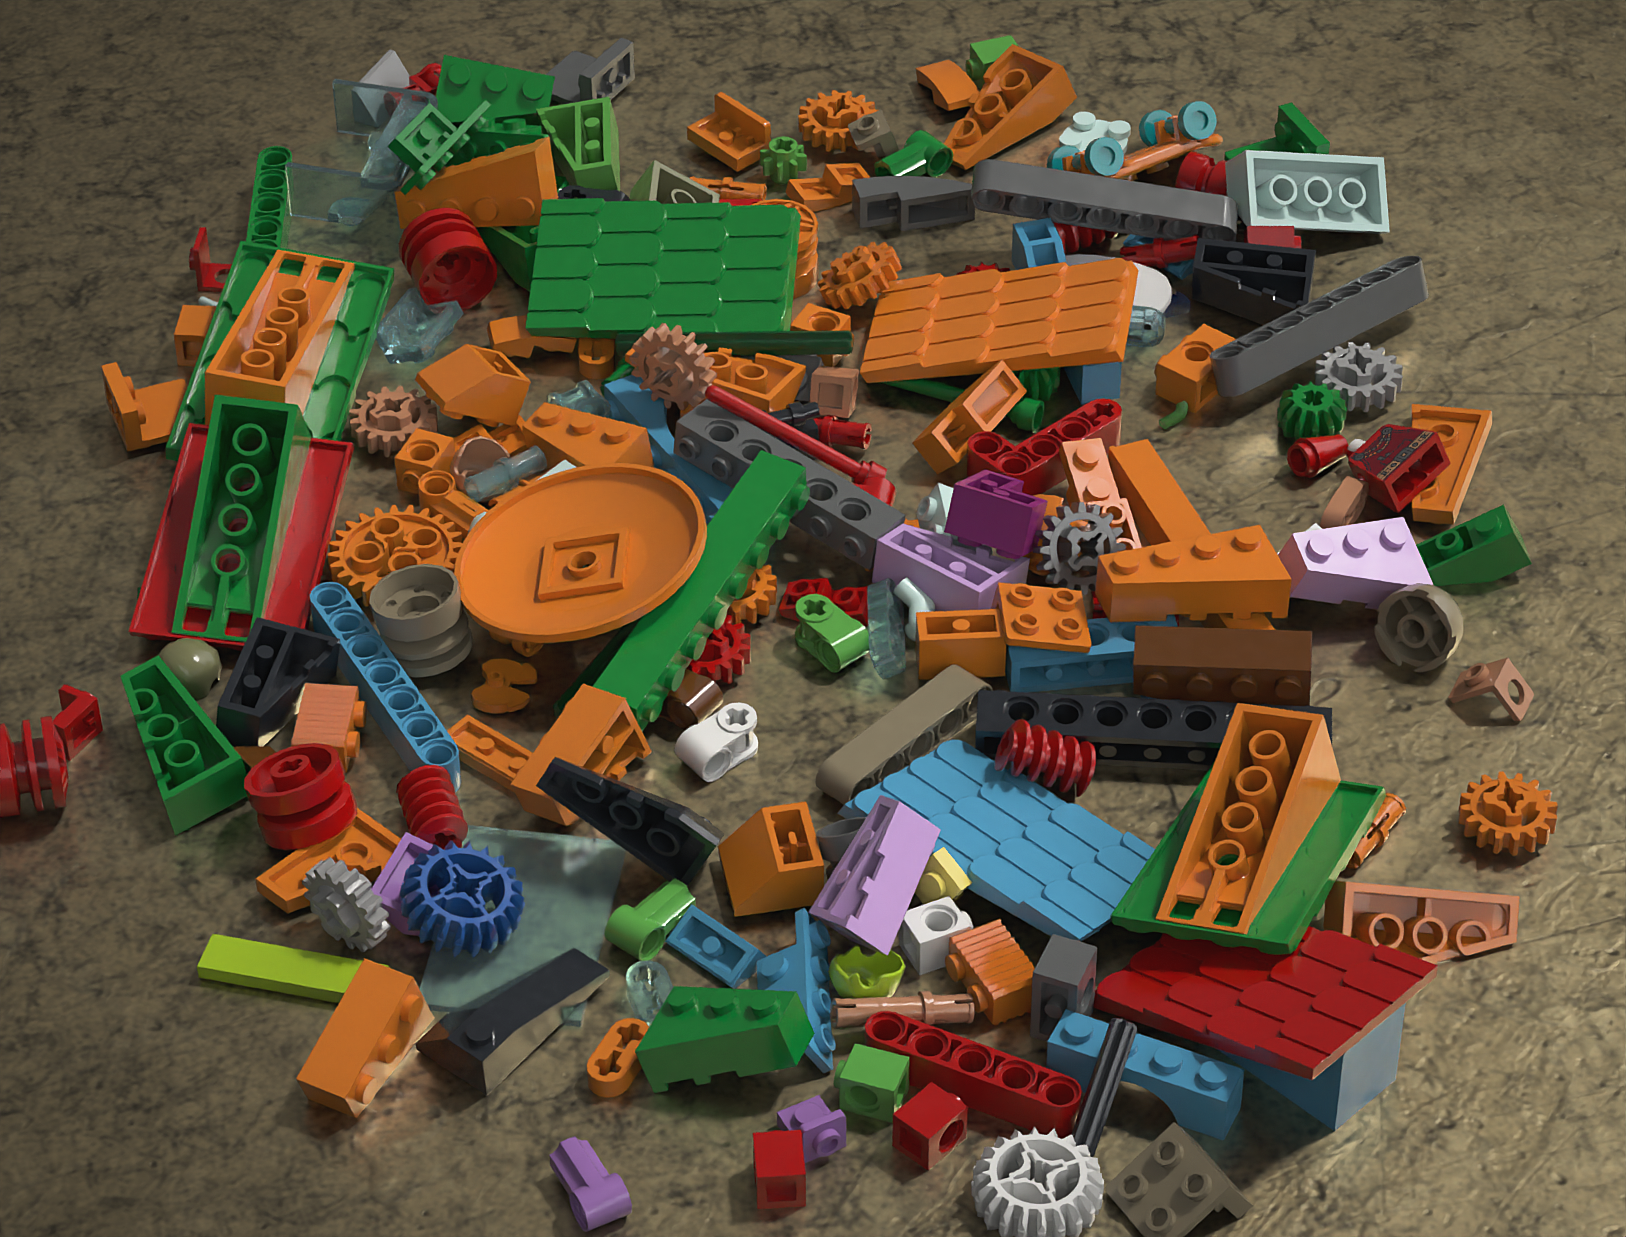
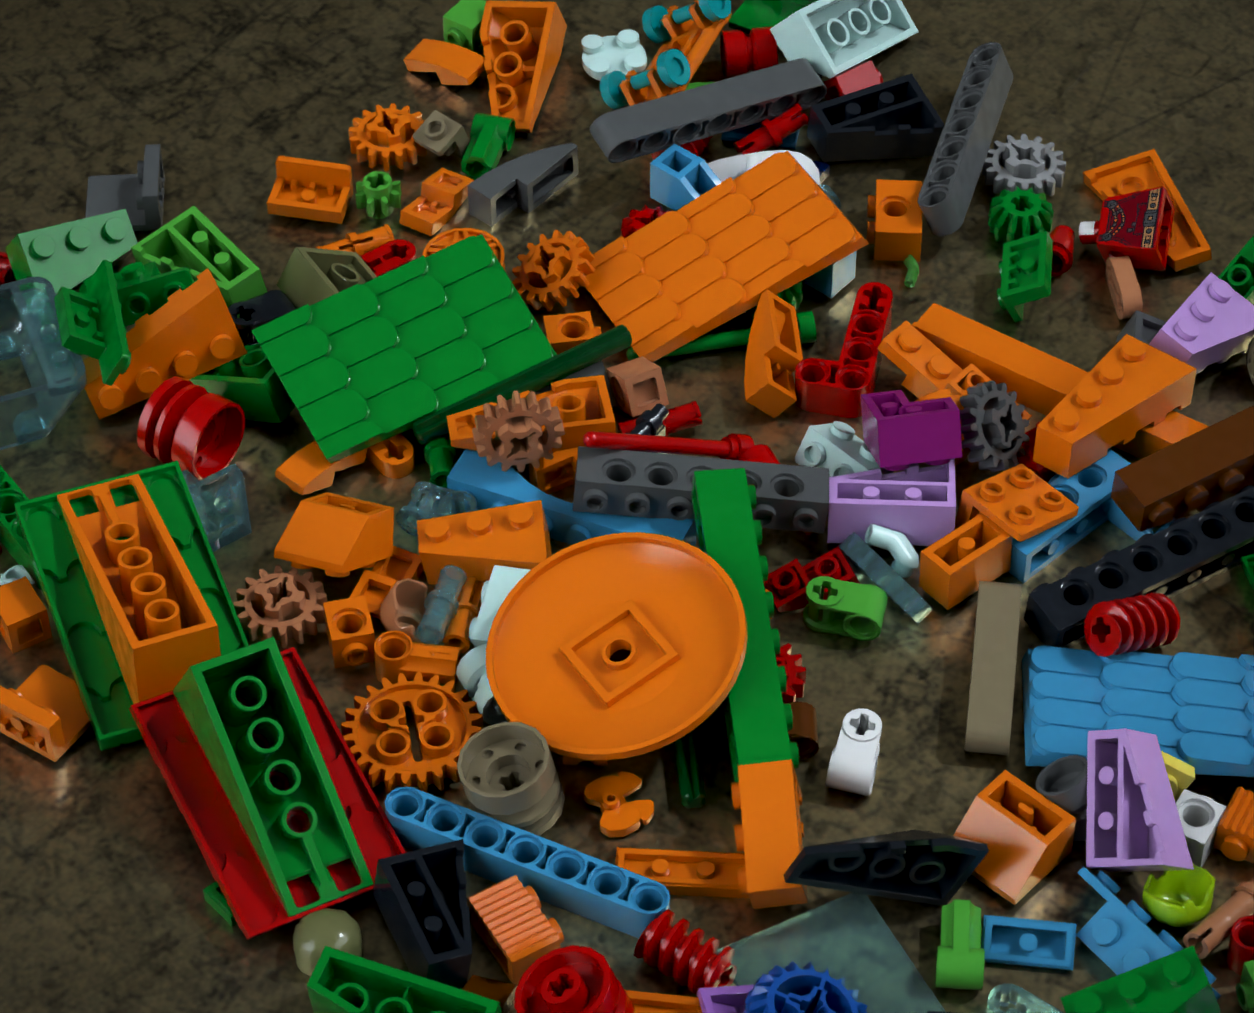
camera: 35 degrees left, 5 degrees up
none -> green bracket [997,231,1053,323]

